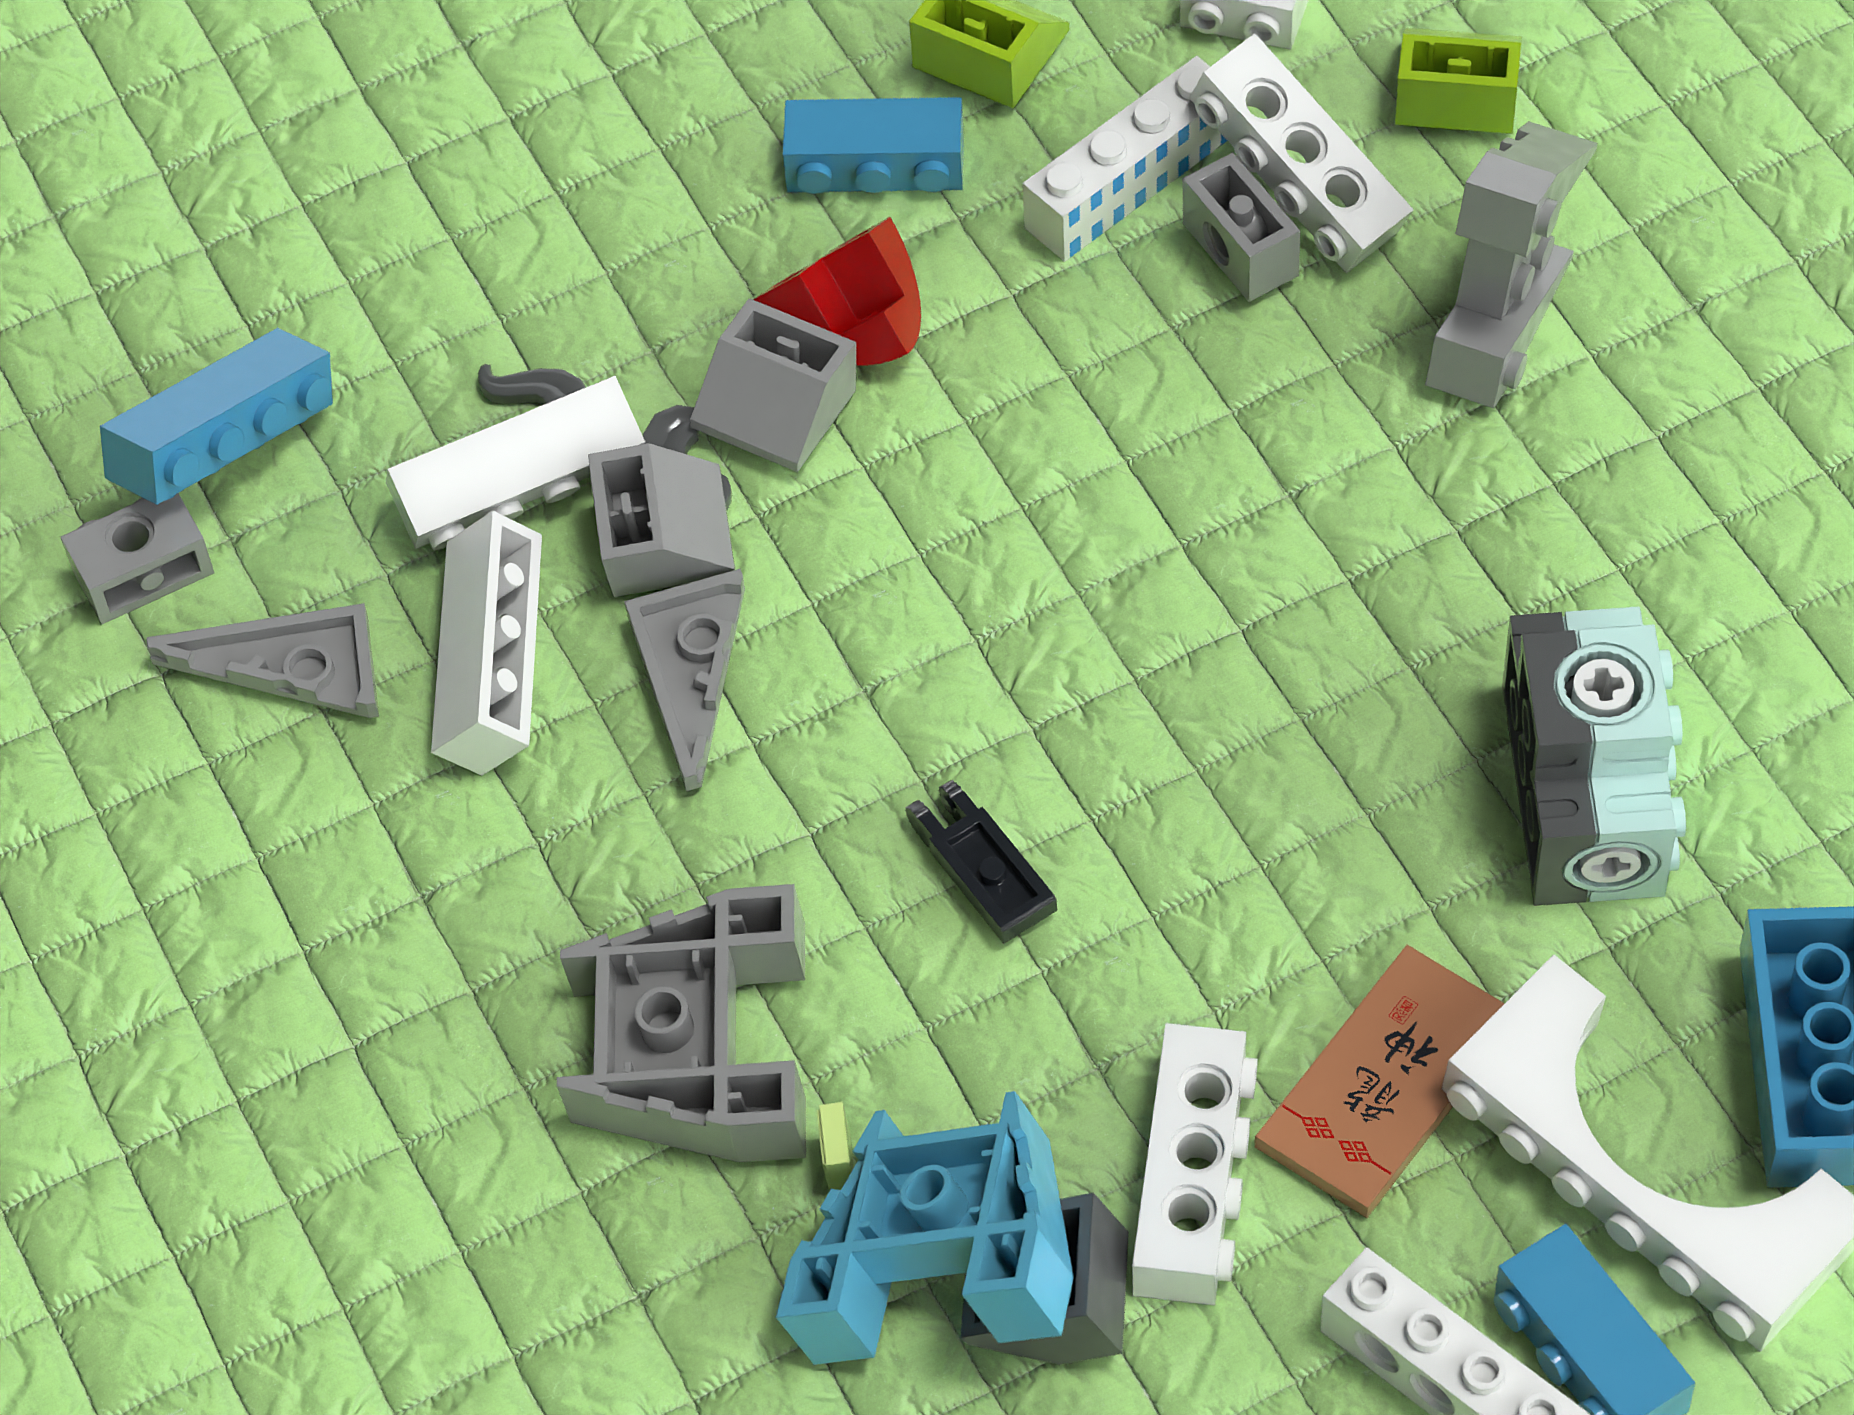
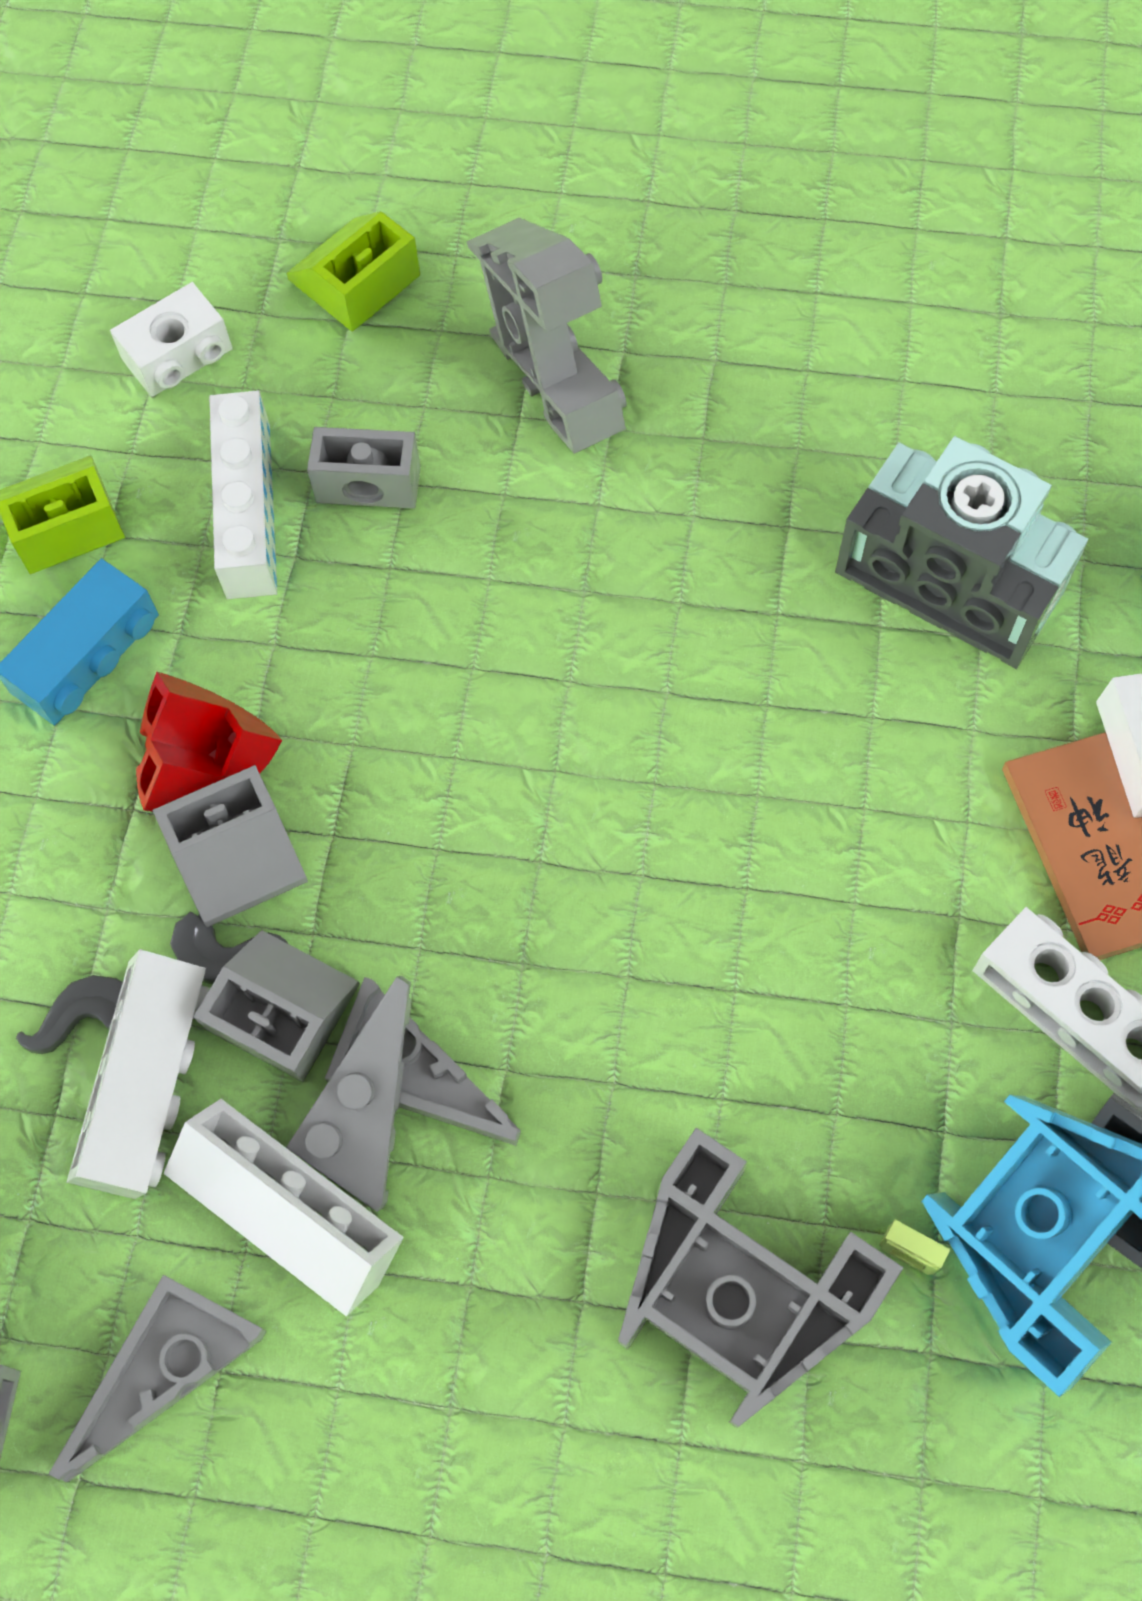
camera: 55 degrees left, 10 degrees up
black hinge [905,780,1057,944] -> none
white brick [1189,33,1414,273] -> none
none -> light grey wing [286,976,411,1212]

